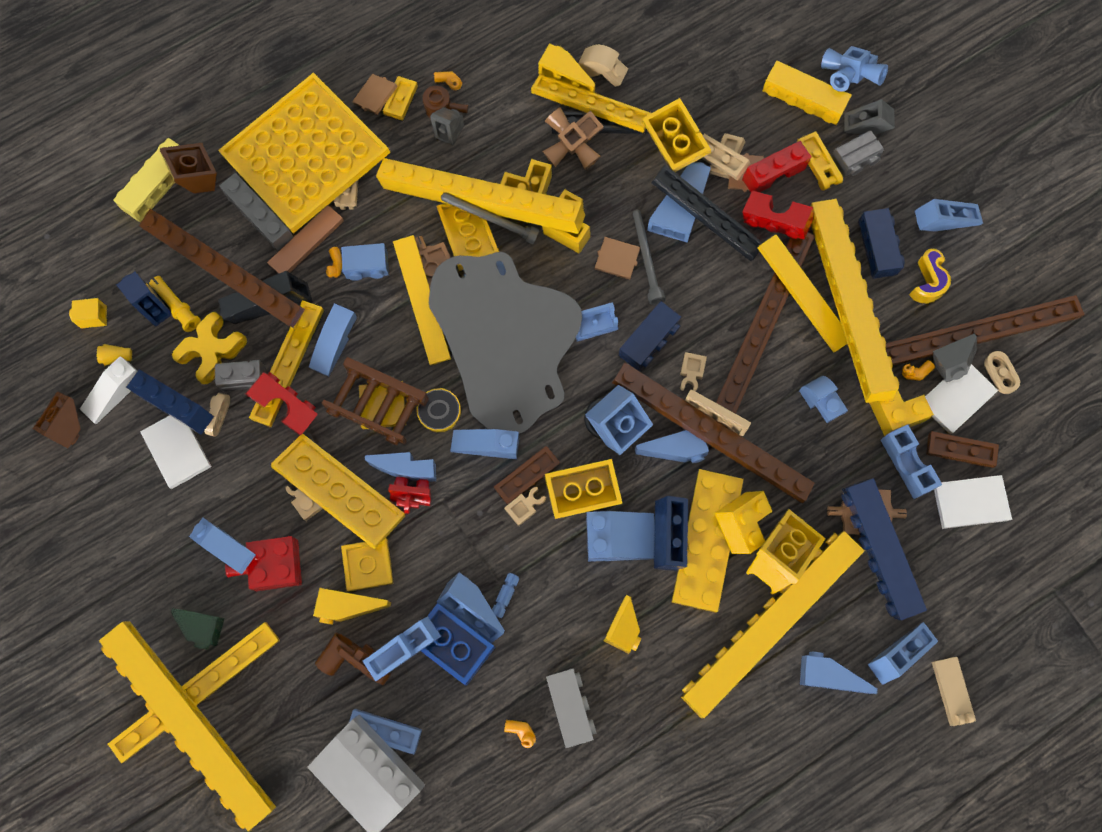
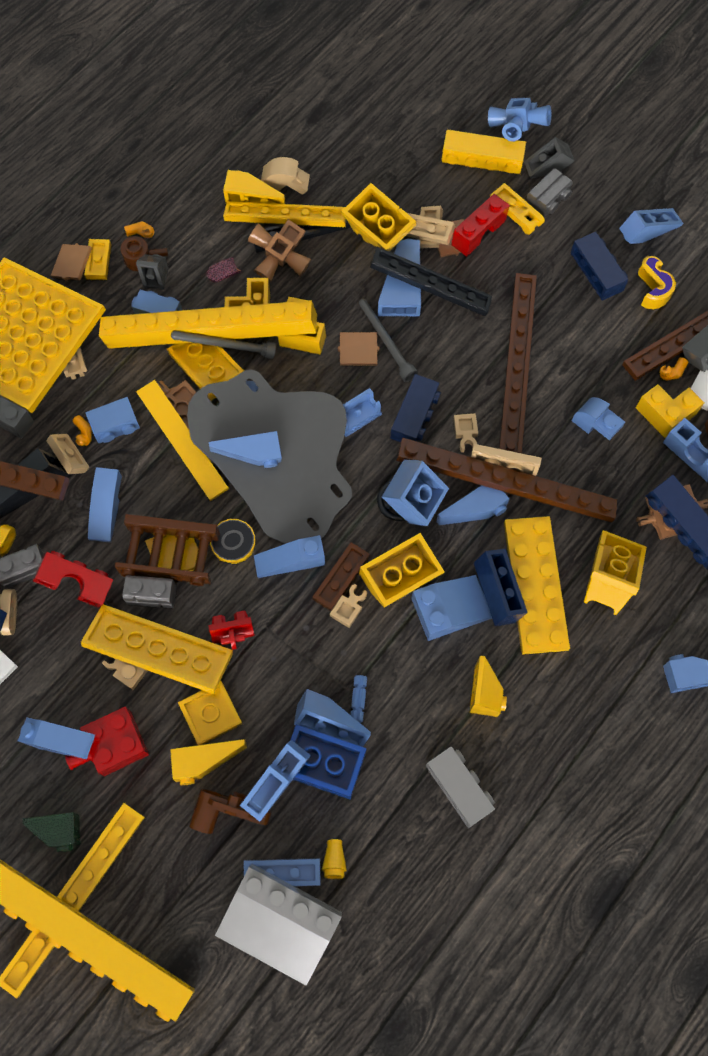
camera: 20 degrees left, 5 degrees down
yellow plate [249,300,324,427] -> none
nougat tile [267,205,344,274] -> none
medium blue slope [365,452,436,482] -> none
light orange arm [505,720,536,748] -> none
yellow brick [681,531,865,718] -> none
yellow brick [715,491,772,554] -> none
red arch [743,191,814,240] -> none
yellow tile [757,235,847,353] -> none
yellow brick [811,199,899,403] -> none
none -> tan plate [46,434,89,474]
none -> flat silver brick [123,575,176,608]
none -> medium blue brick [131,289,182,314]
none -> clear pink piece [207,257,241,282]
none -> medium blue slope [209,431,282,468]
none -> yellow cone [322,839,347,879]

